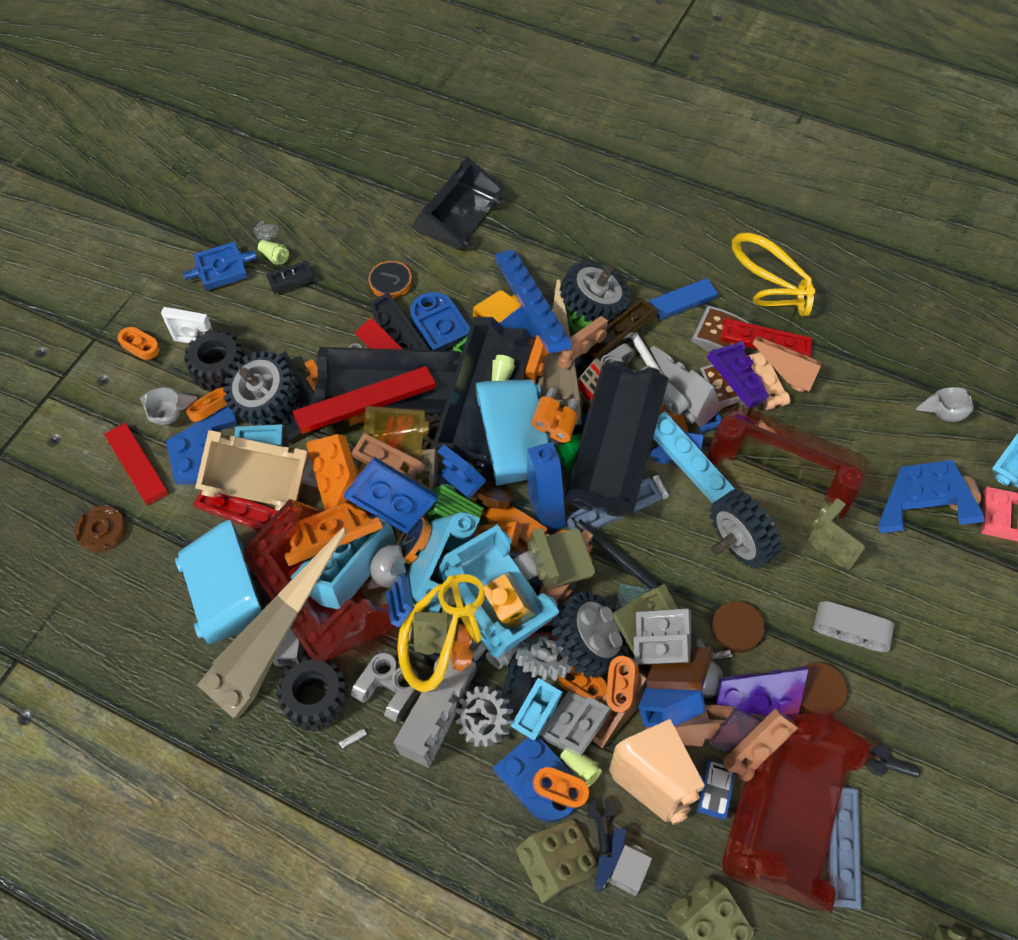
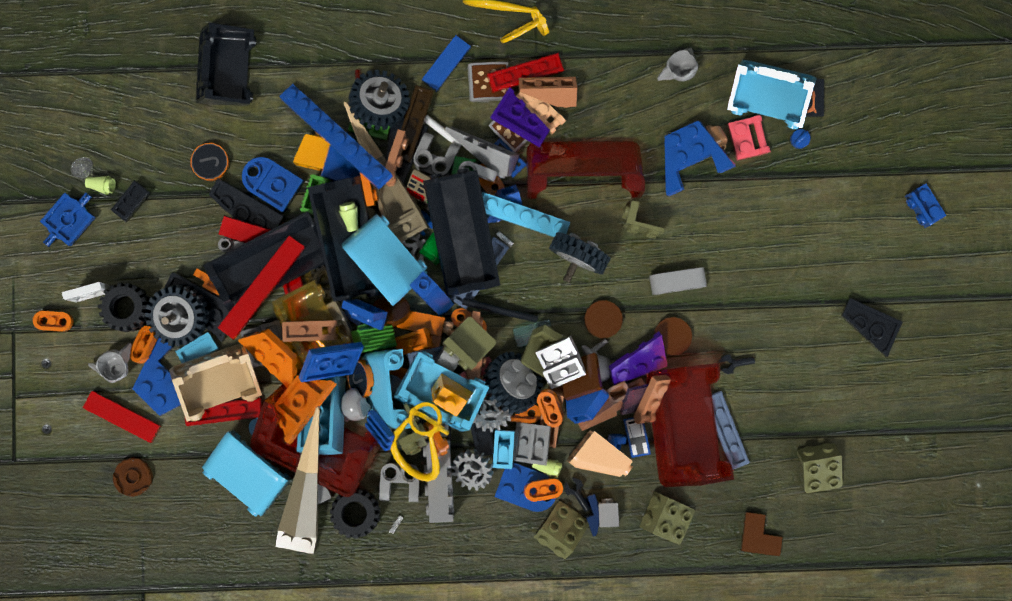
camera: 30 degrees left, 25 degrees up
orange piece [531,387,578,442] -> none

